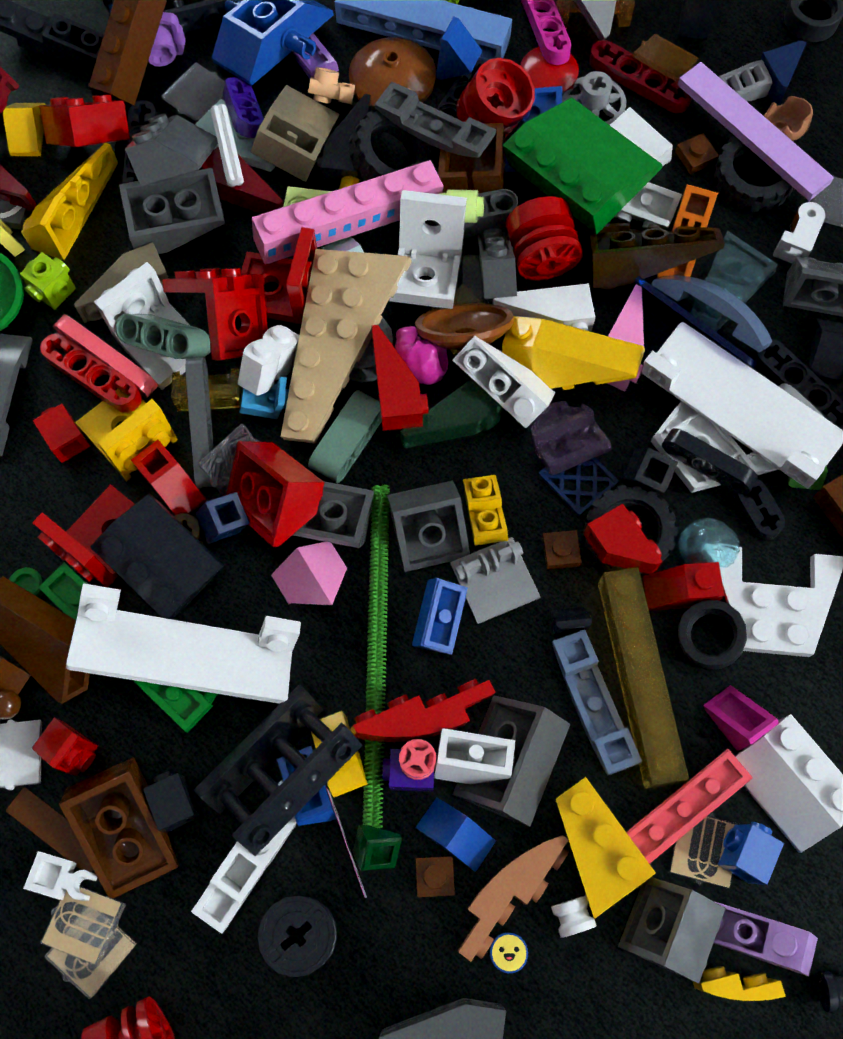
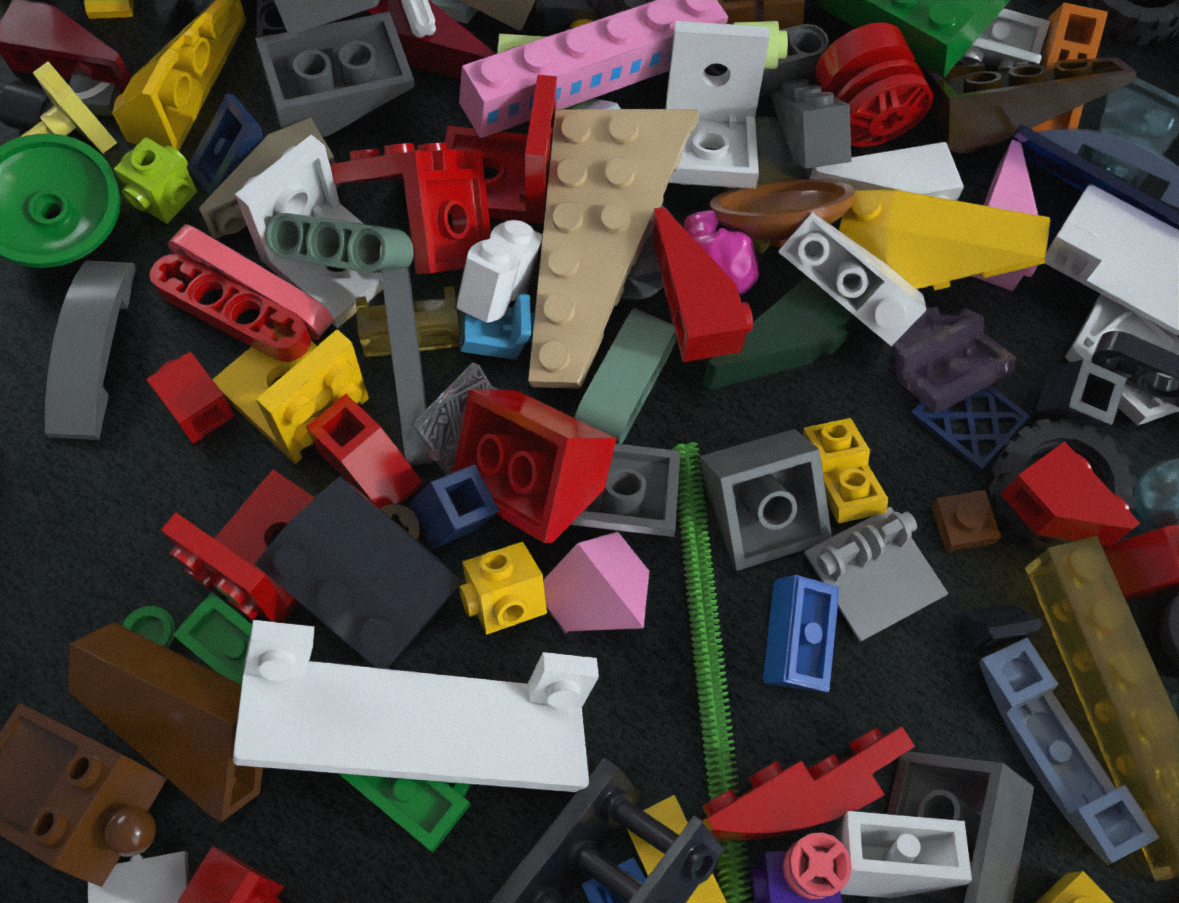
camera: 10 degrees left, 5 degrees down
none -> dark blue slope [187,94,264,196]
none -> yellow brick [459,542,547,635]

